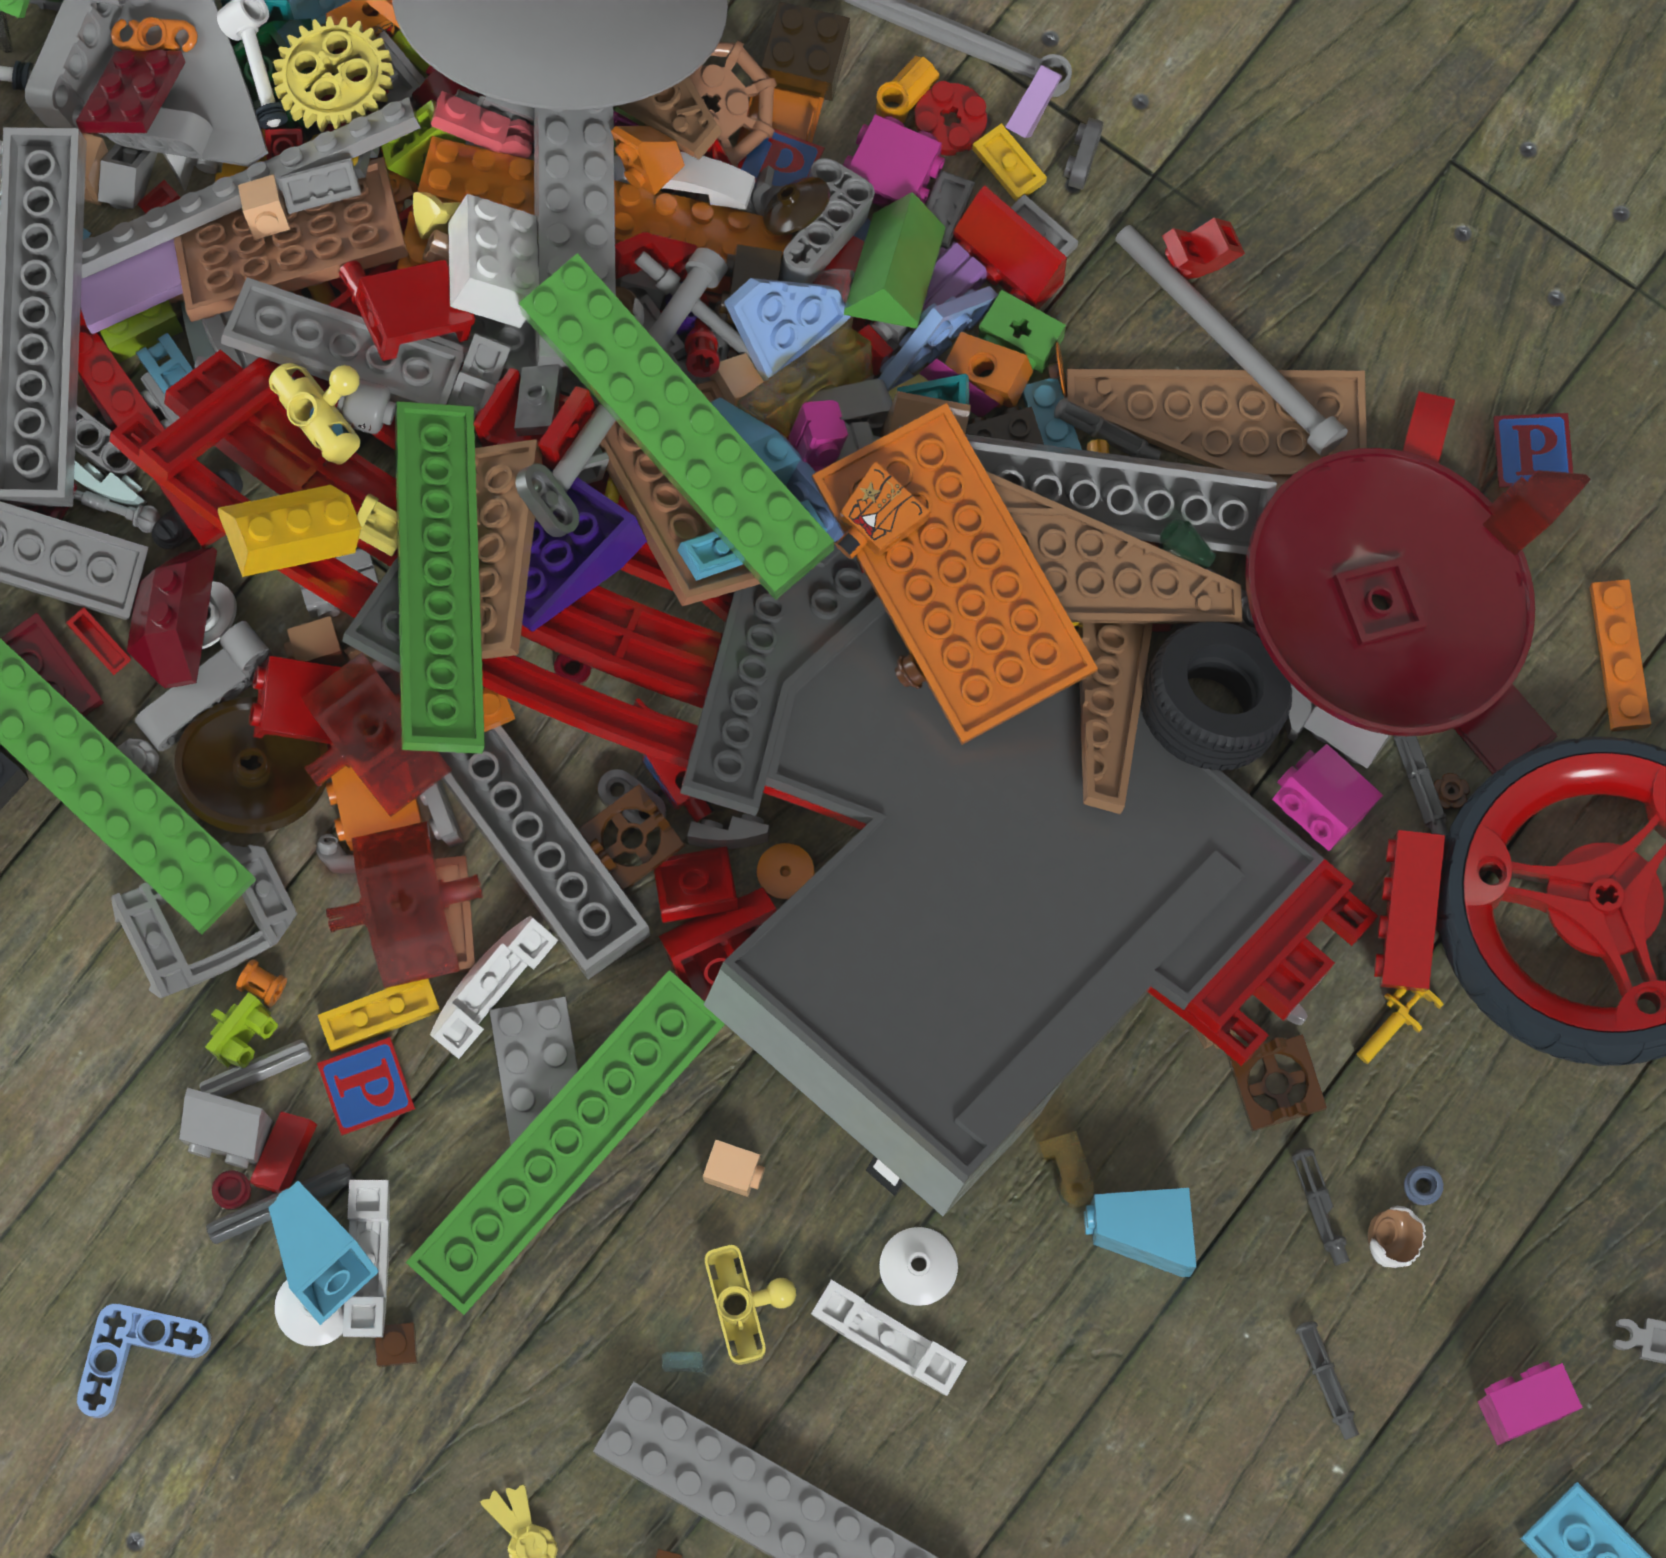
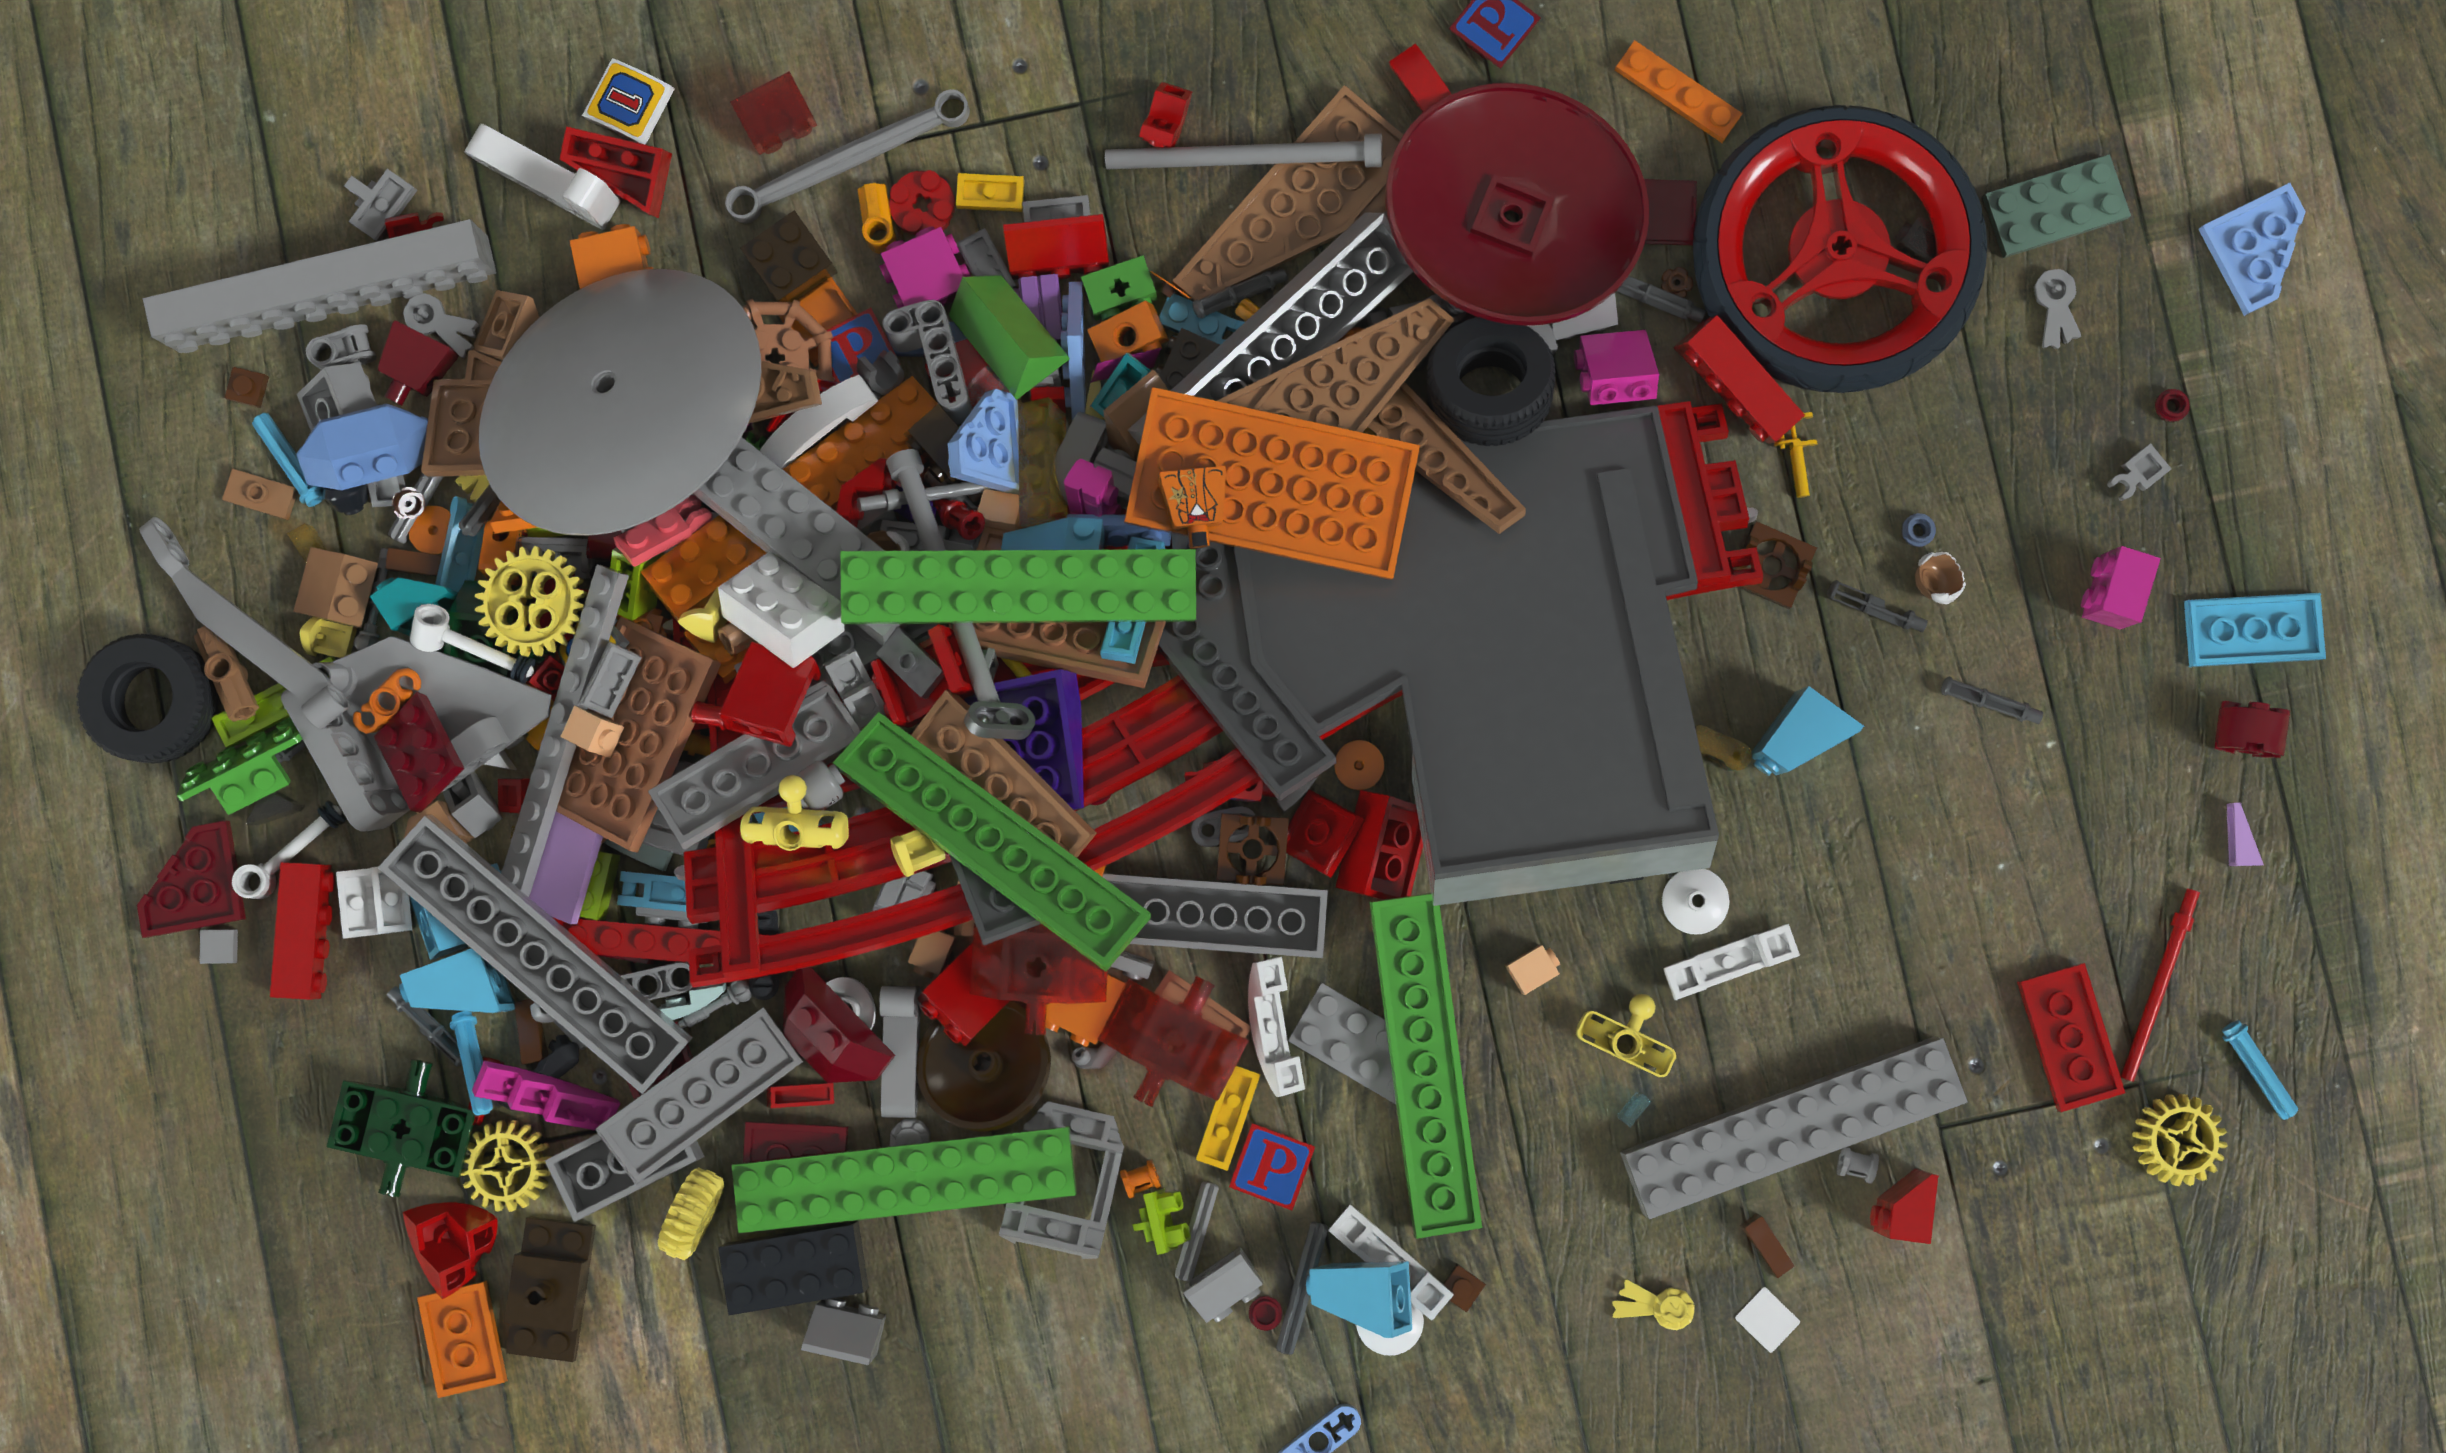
camera: 50 degrees left, 10 degrees up
yellow slope [218,485,362,577] -> none
red tile [249,1111,318,1194] -> none
orange slope [611,126,685,195] -> none
dark brown dish [763,176,831,235] -> none
reddish brown plate [895,653,926,689] -> none
lavender piece [1006,65,1063,138] -> none
flat silver plate [1064,118,1104,190] -> none
clear green cone [1159,518,1216,569] -> none
clear red slope [1482,470,1591,555] -> none

